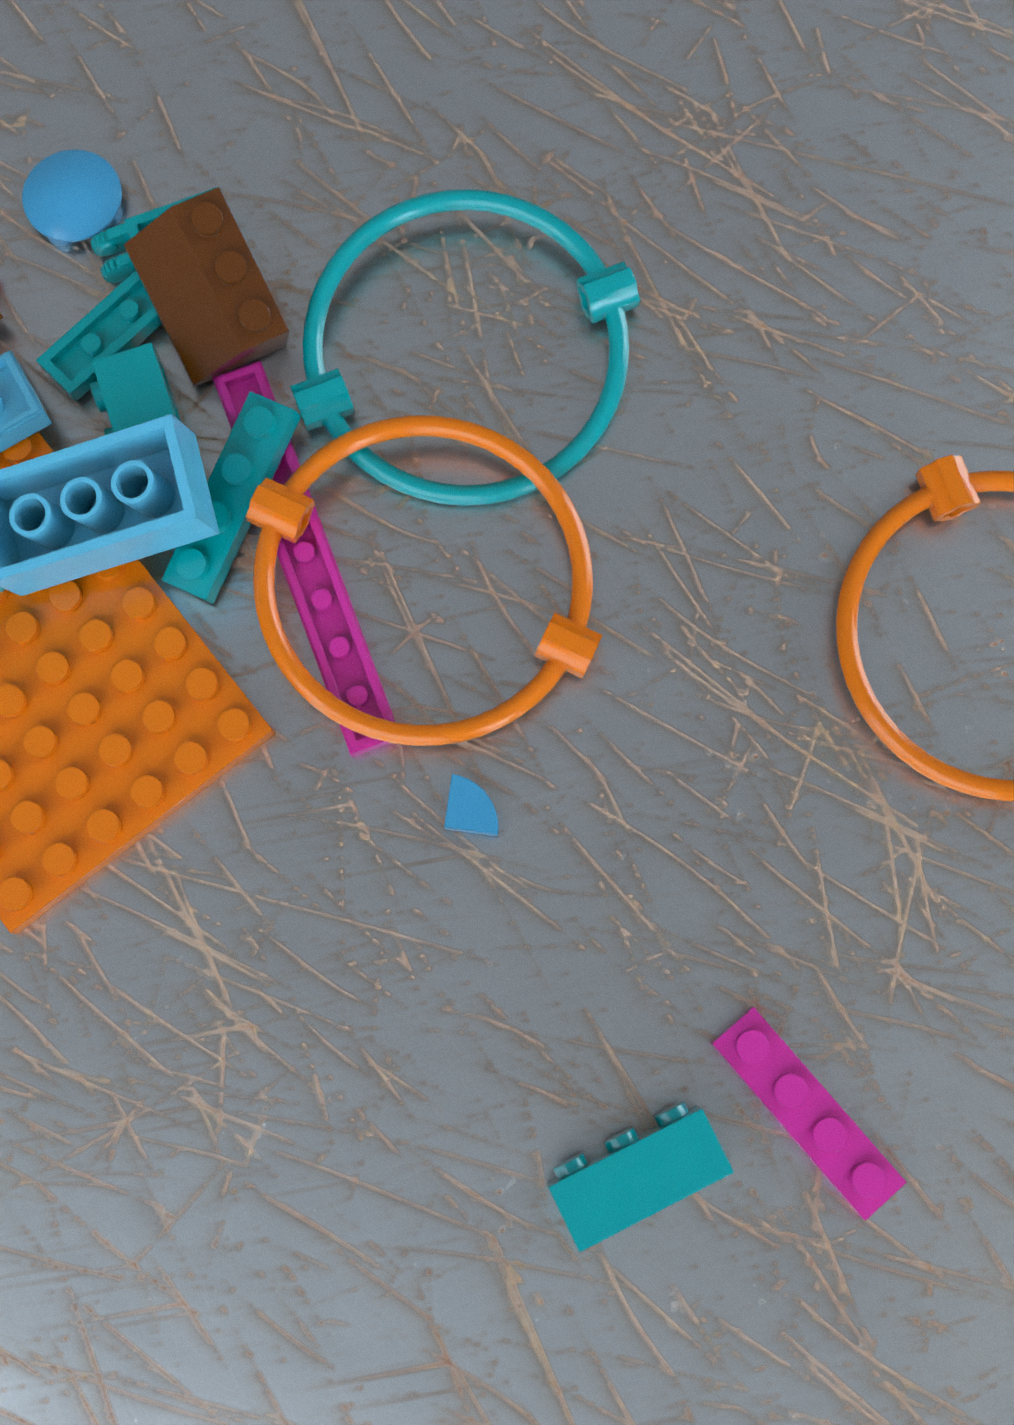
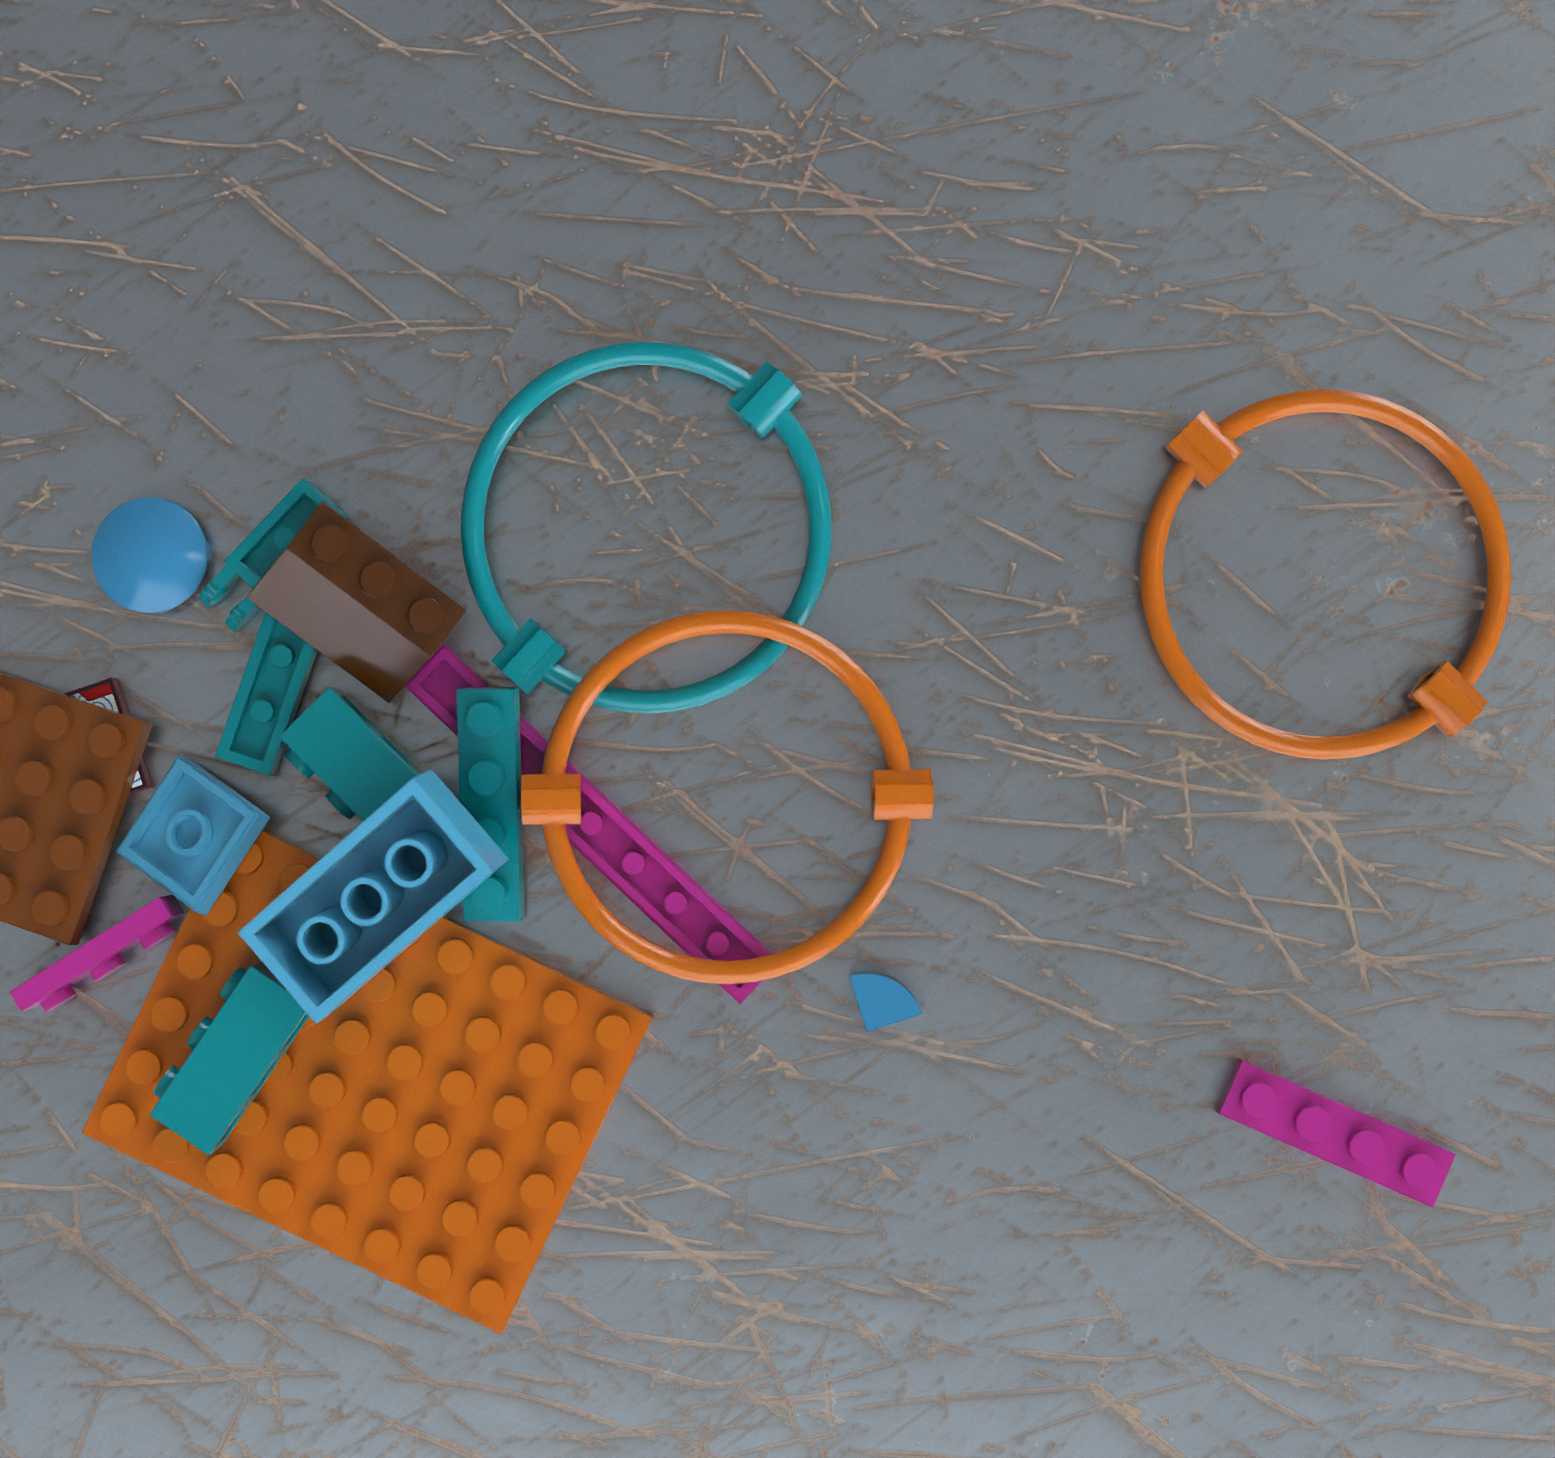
camera: 30 degrees left, 10 degrees up
teal brick [547,1101,734,1253] -> none

